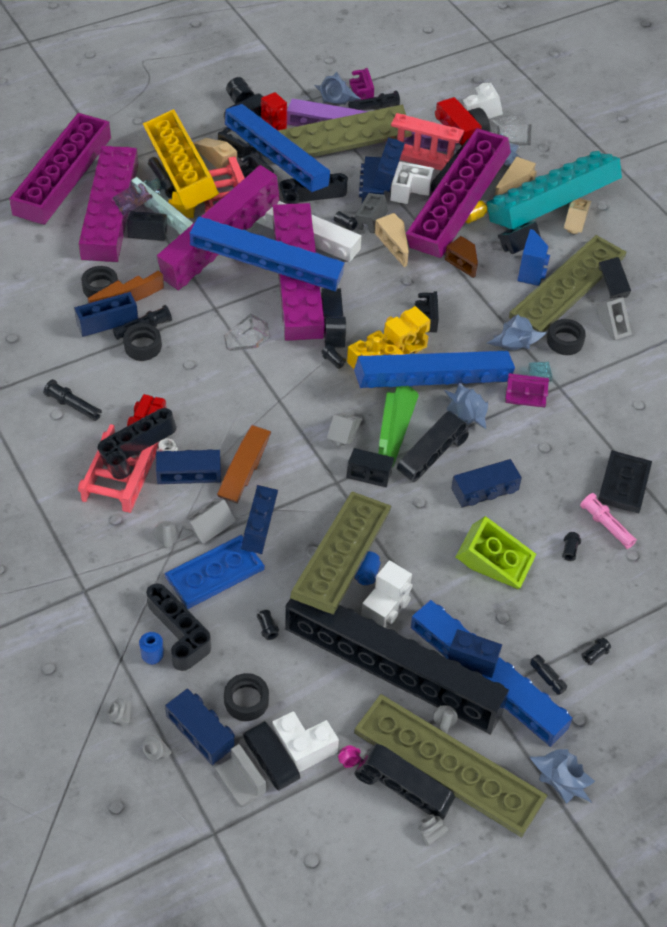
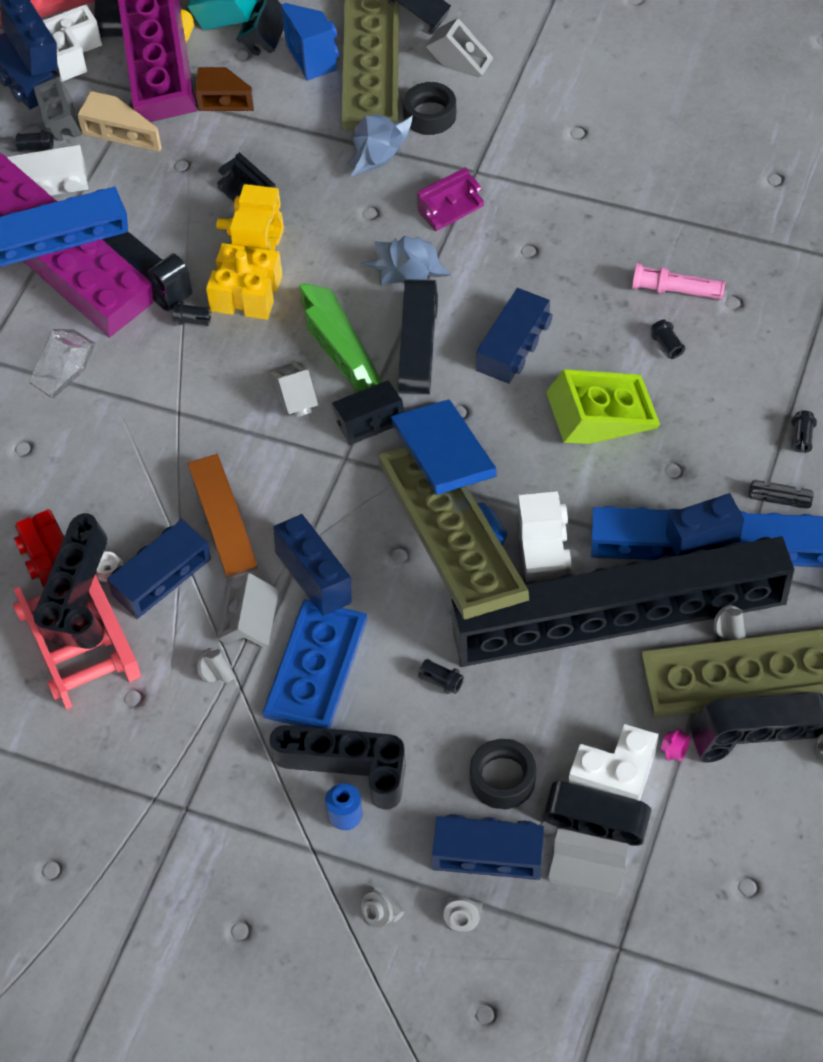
camera: 35 degrees left, 5 degrees up
blue brick [354,351,515,388] -> none
clear light blue plate [528,362,552,382] -> none
black plate [598,450,652,514] -> none
none -> blue tile [391,399,497,495]

